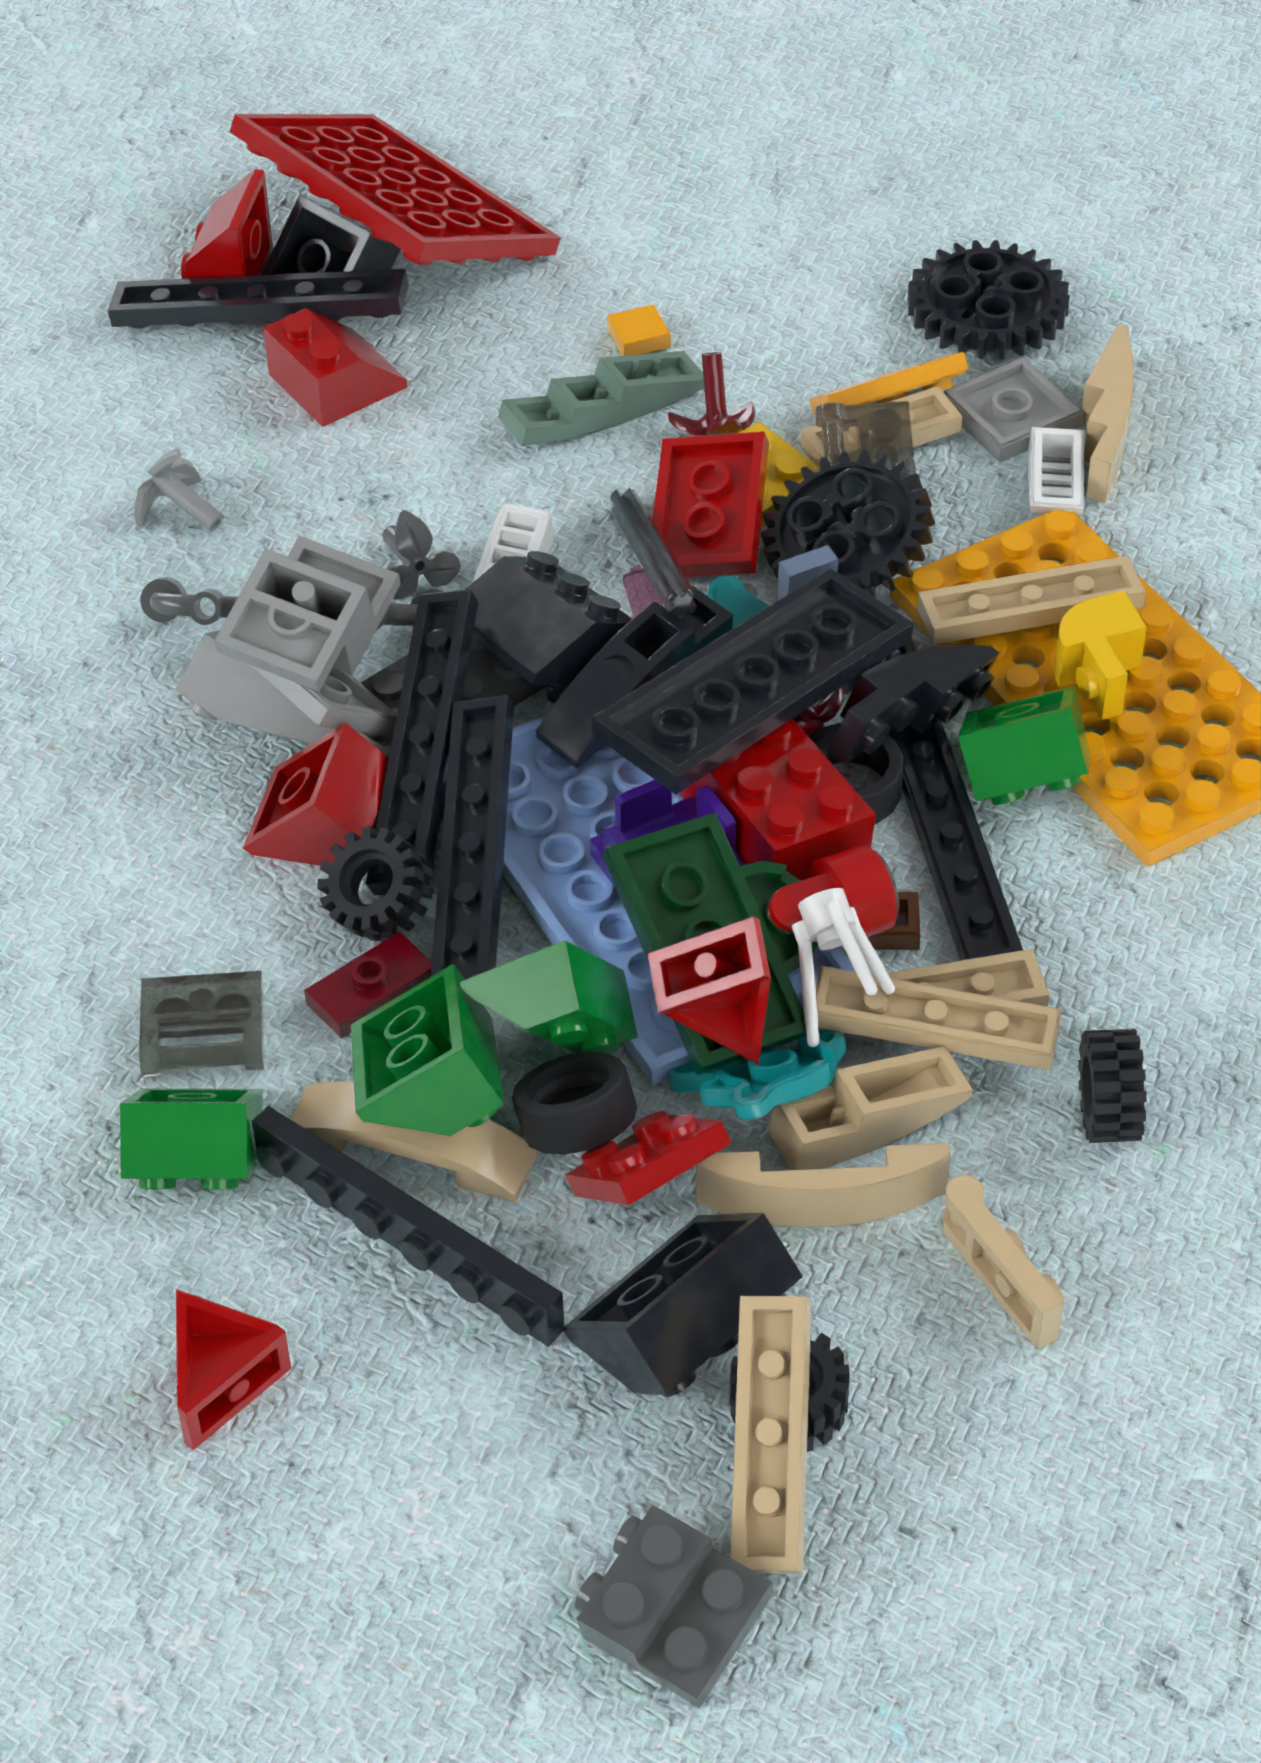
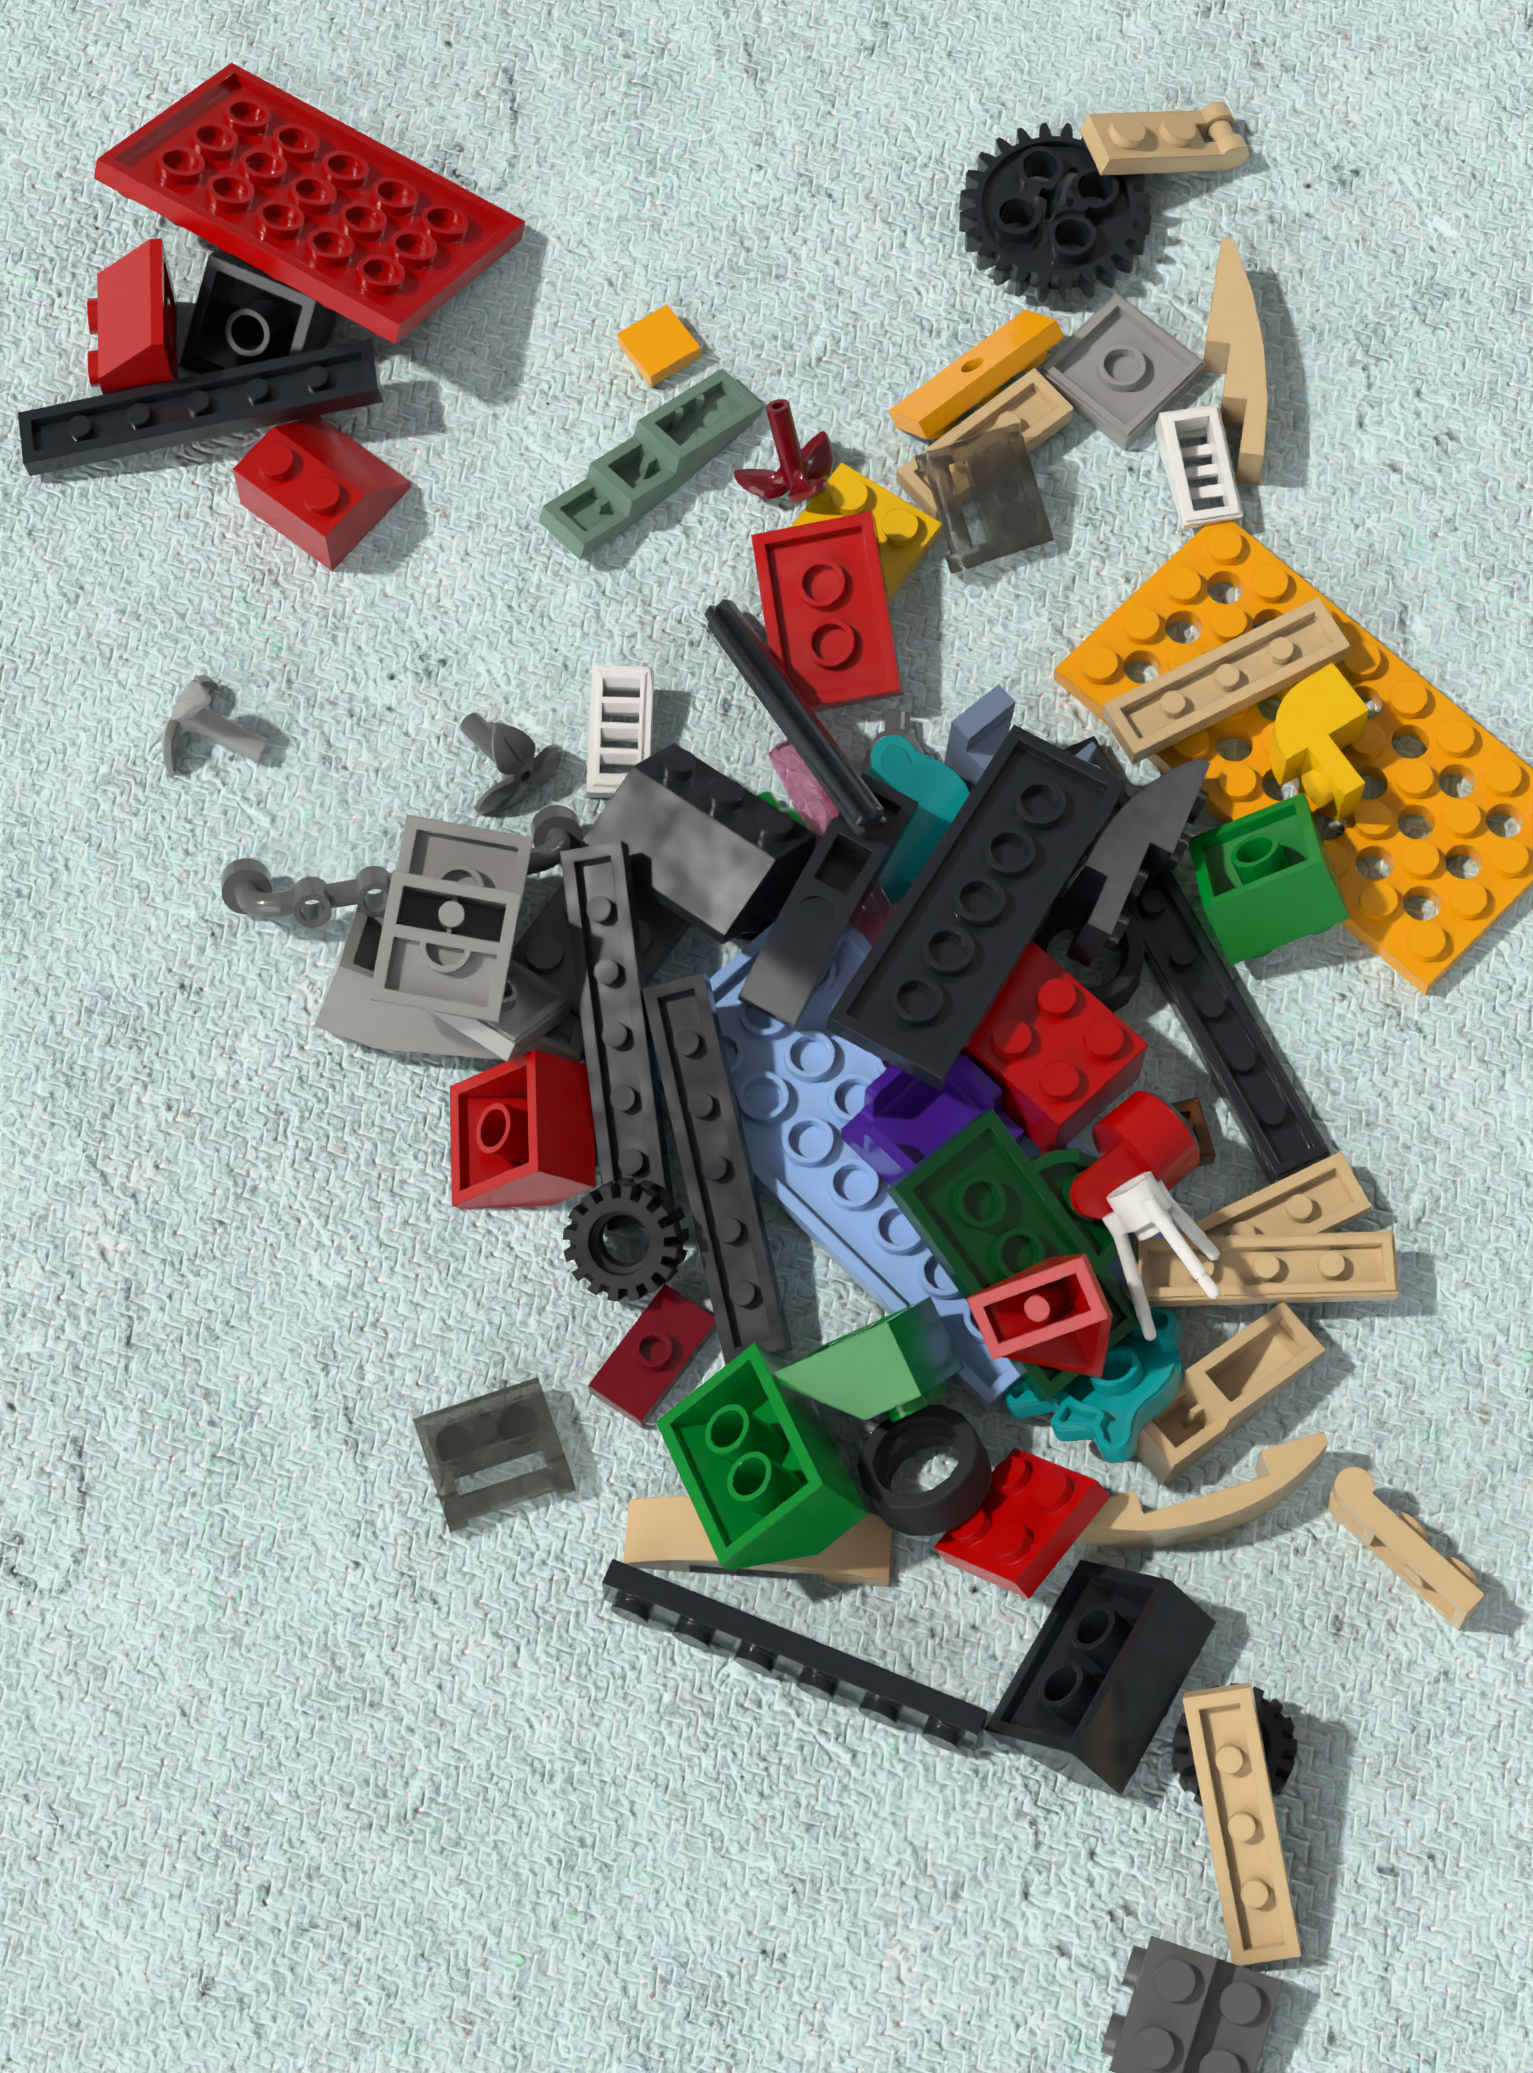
camera: 15 degrees left, 20 degrees up
green slope [120,1088,263,1190] -> none
red slope [176,1289,291,1450] -> none
black gear [761,450,935,598] -> none
black tyre [1078,1029,1147,1143] -> none
none -> tan plate [1080,102,1250,175]

